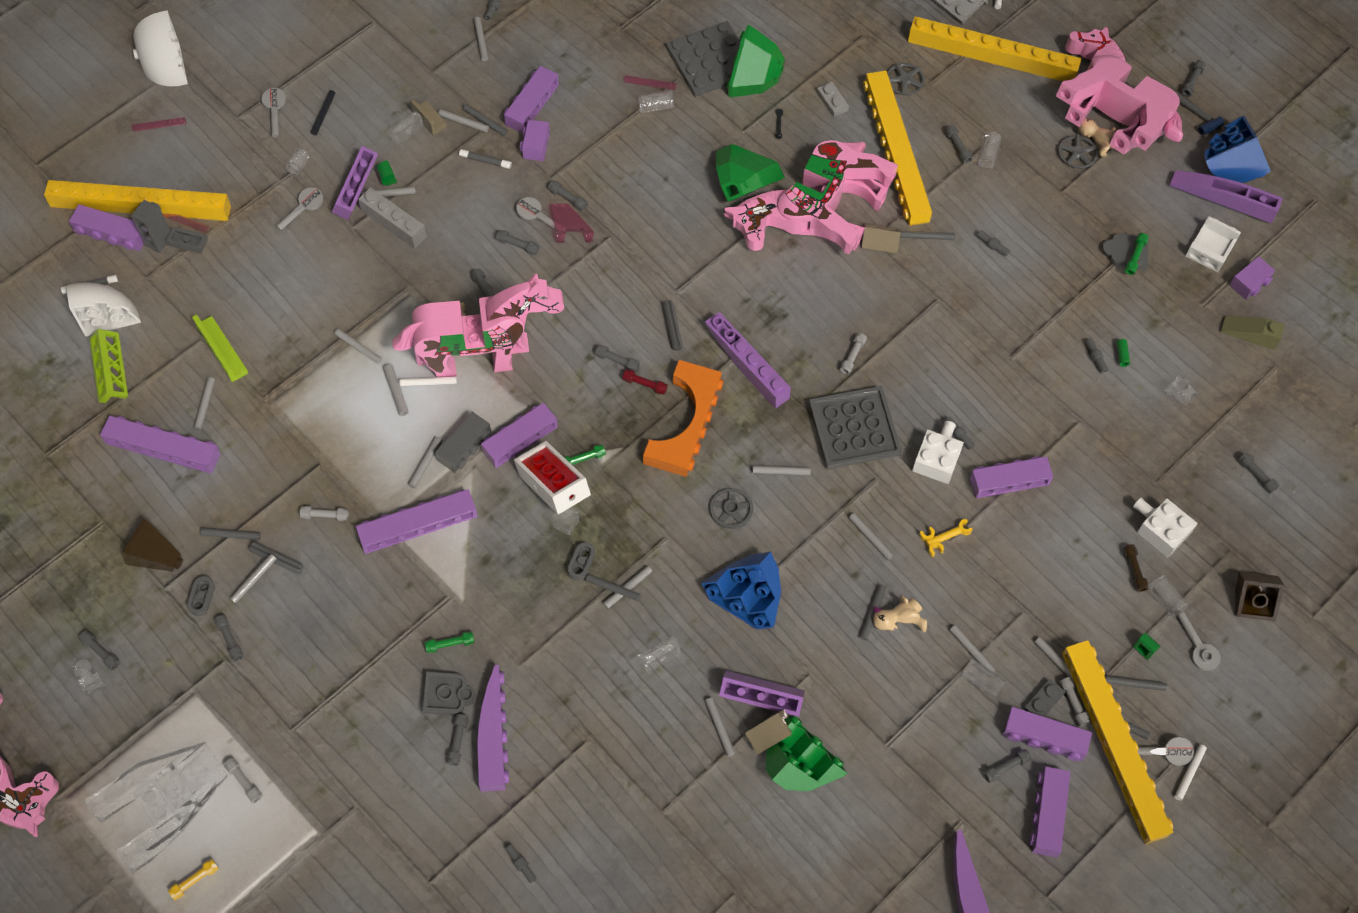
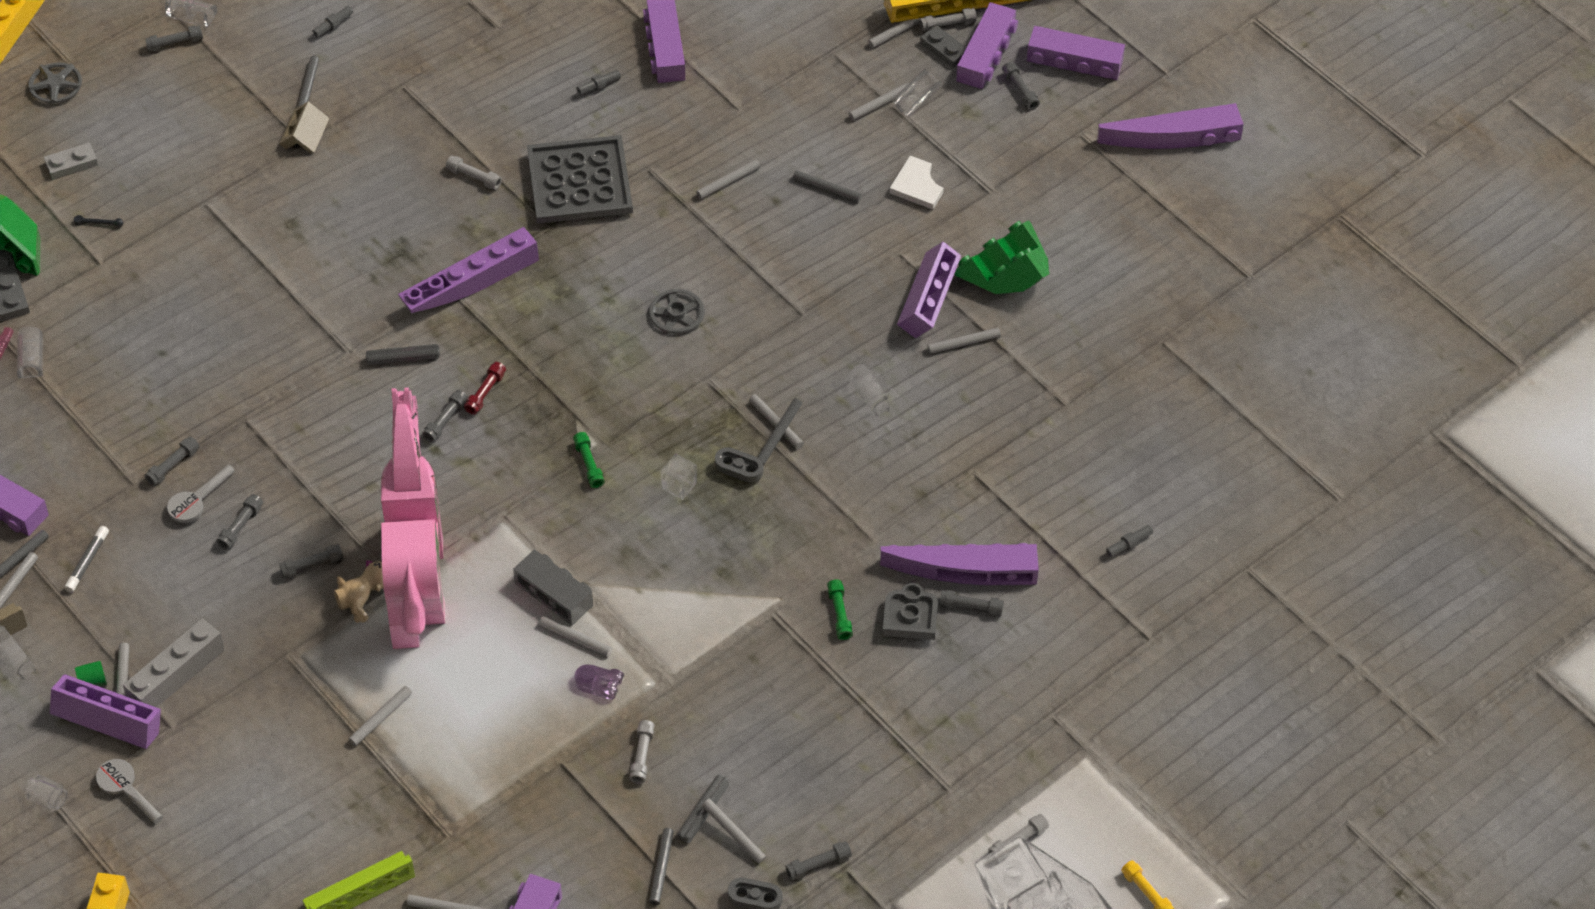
camera: 85 degrees left, 10 degrees down
medium lavender brick [356,489,477,554] -> none
light grey piece [384,364,409,416] -> none
white bar [400,376,457,386] -> none
medium lavender brick [481,403,558,468] -> none
brick [514,441,591,514] -> none
medium lavender brick [520,120,550,161] -> none
clear pink flag [550,203,594,243] -> none
orange arch [643,360,724,477] -> none
blue brick [701,552,781,629] -> none
green brick [716,144,785,202] -> none
bright pink animal [724,140,898,254] -> none
dark tan panel [745,710,792,754] -> none
light grey piece [753,466,811,475] -> none
yellow brick [863,70,932,226] -> none
tan animal [873,595,927,632] -> none
white brick [913,421,964,484] -> none
yellow bar [919,519,973,557] -> none
none -> clear purple plate [574,664,625,700]
none -> white tile [890,156,943,210]

